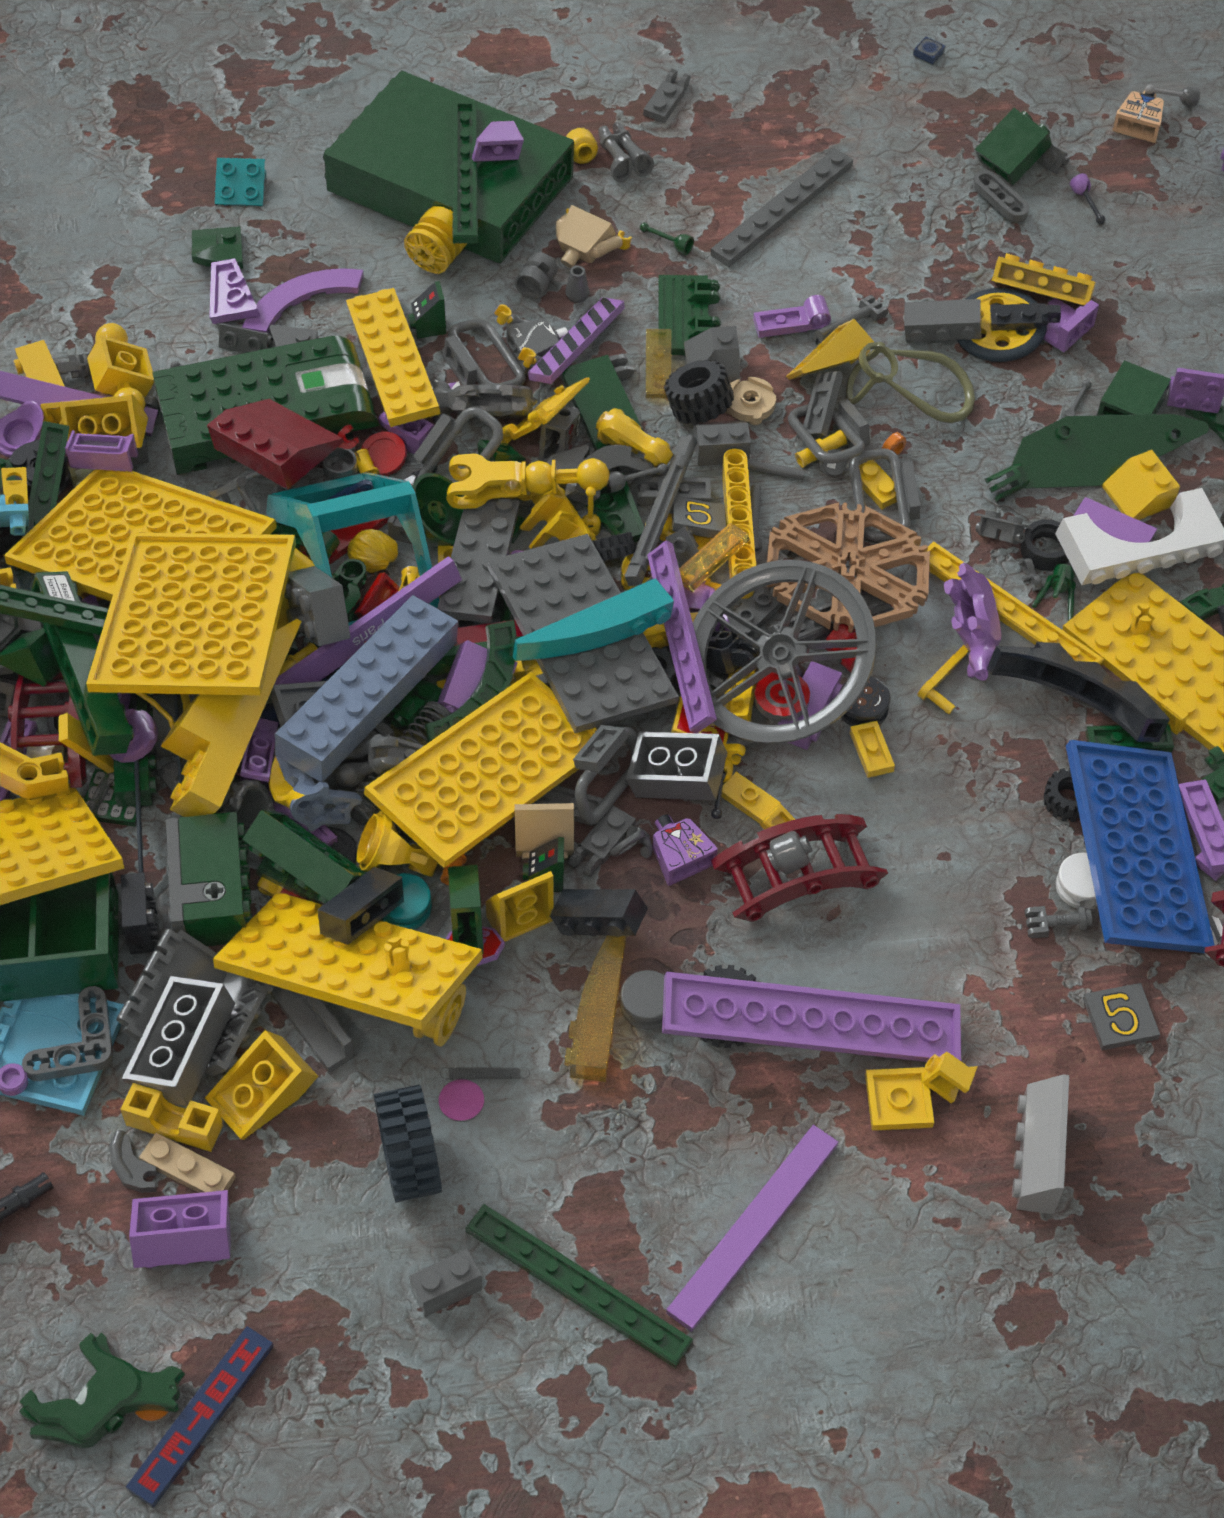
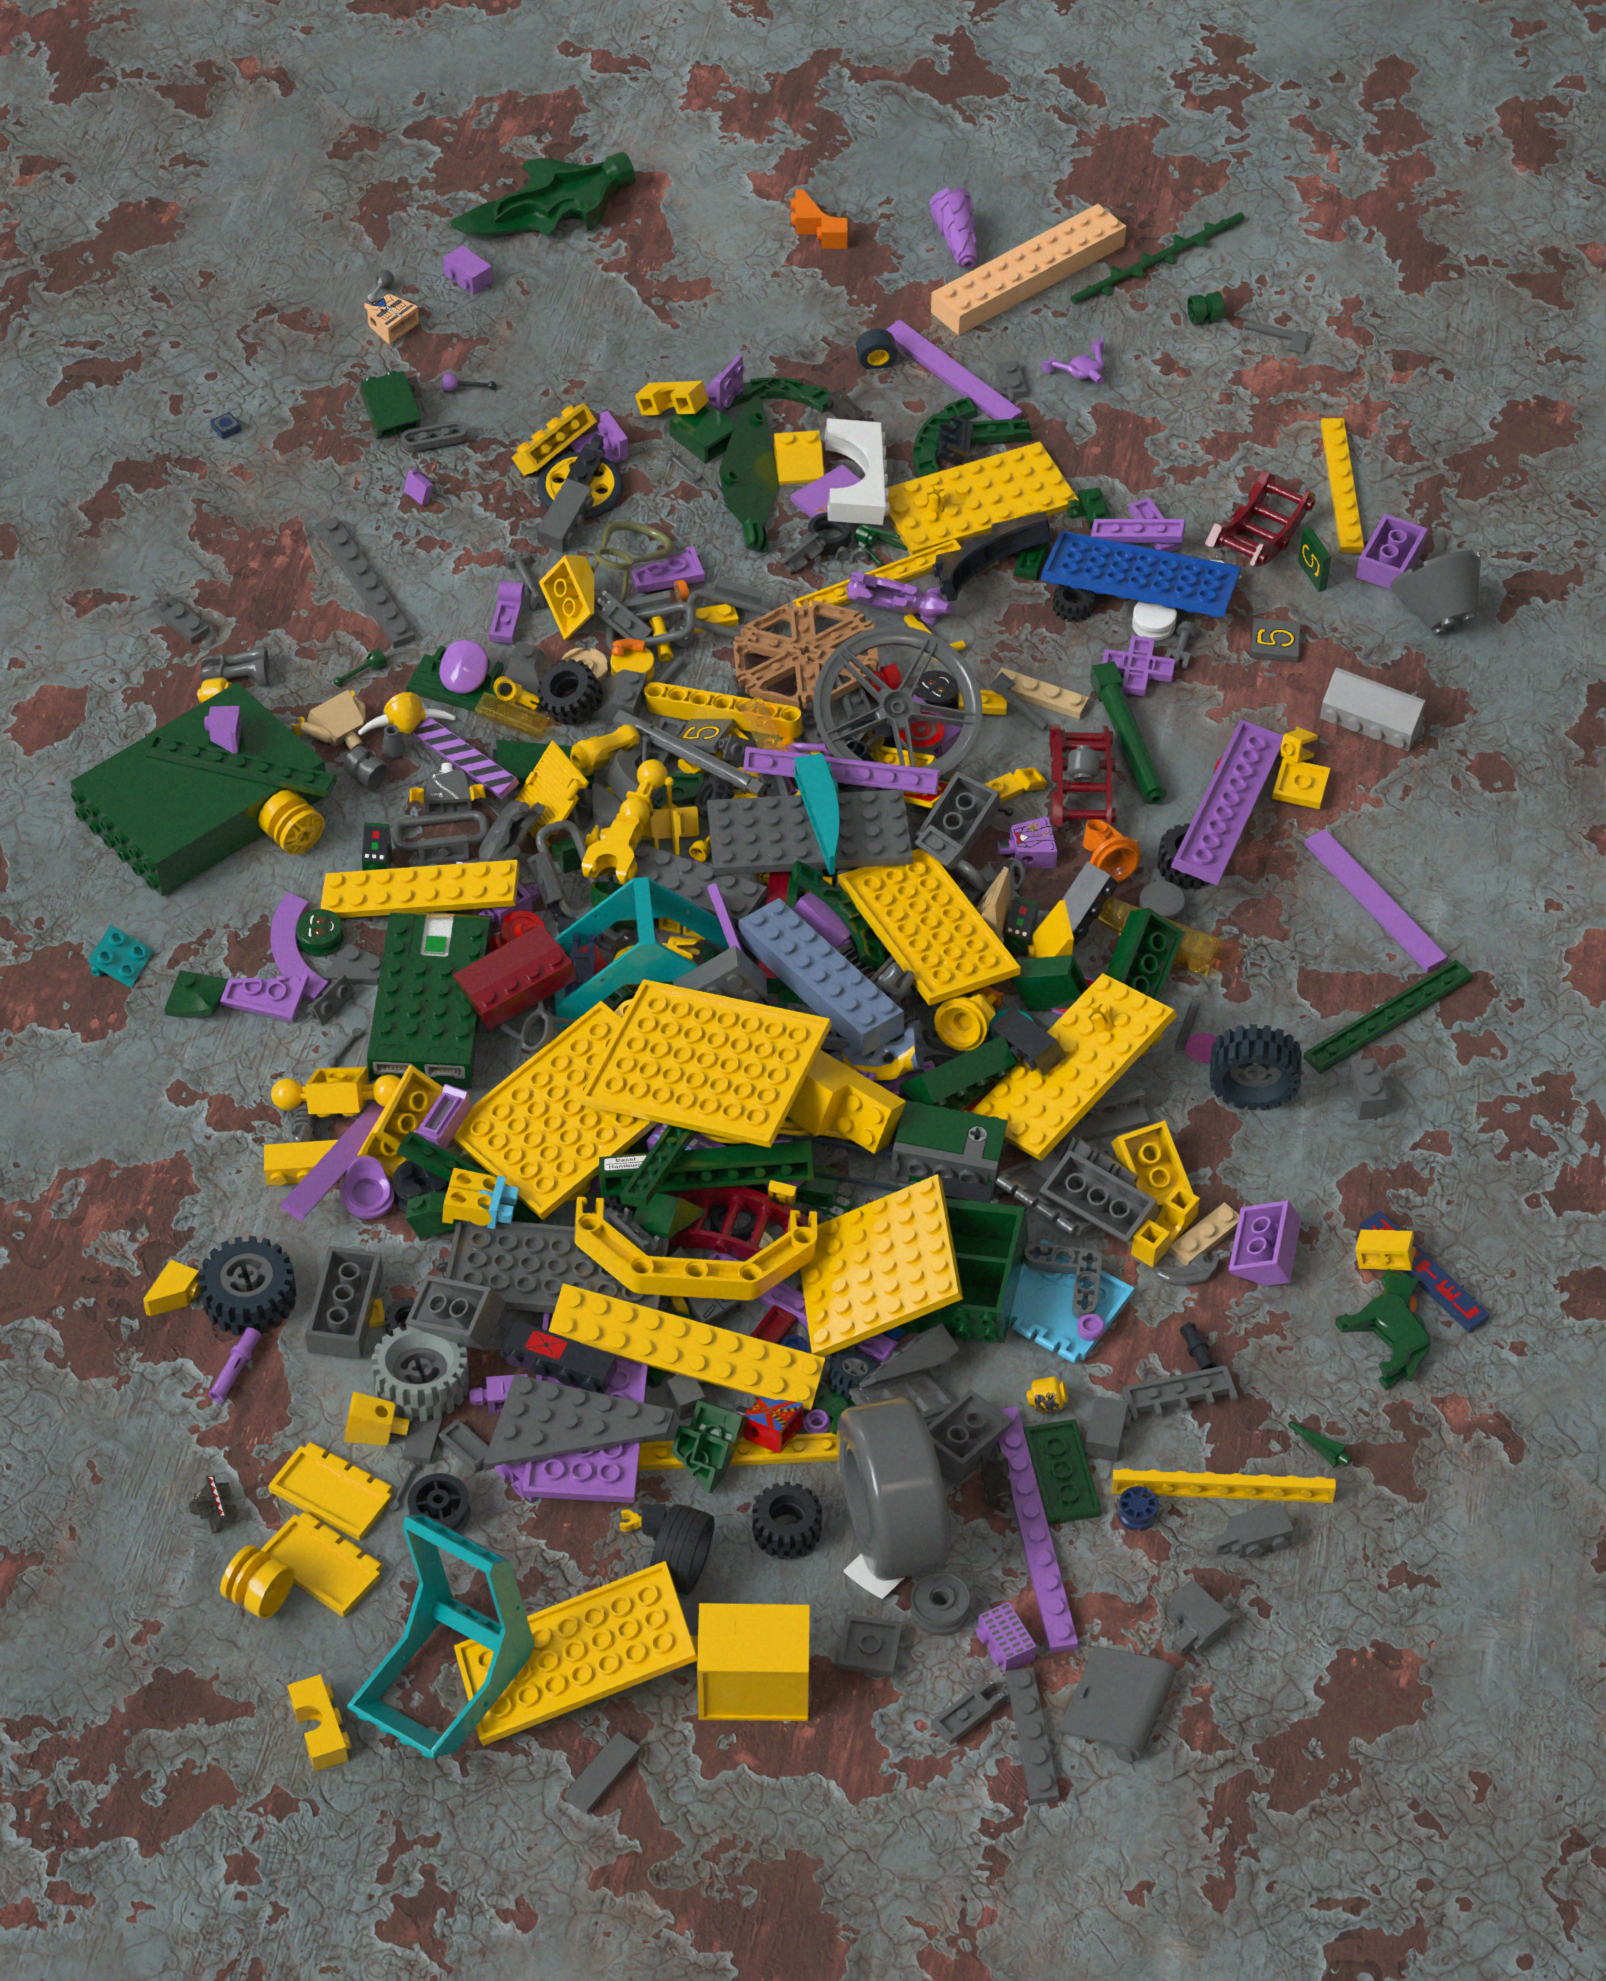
camera: 70 degrees left, 5 degrees down
none -> dark green head [296,909,344,957]
none -> yellow helmet [358,692,456,735]
none -> medium lavender tile [404,469,433,506]
none -> medium lavender piece [439,640,488,694]
none -> yellow pin [493,676,540,710]
none -> yellow head [610,648,655,684]
none -> orange arm [612,638,646,657]
none -> medium lavender wing [631,546,705,594]
none -> yellow arch [635,381,709,415]
none -> dark grey piece [989,672,1048,731]
none -> tan plate [994,667,1089,720]
none -> orange piece [1083,819,1141,883]
none -> dark green brick [1090,661,1167,804]
none -> medium lavender plate [1102,635,1175,696]
none -> dark green slope [1105,908,1185,1001]
none -> yellow hinge [1355,1229,1415,1271]

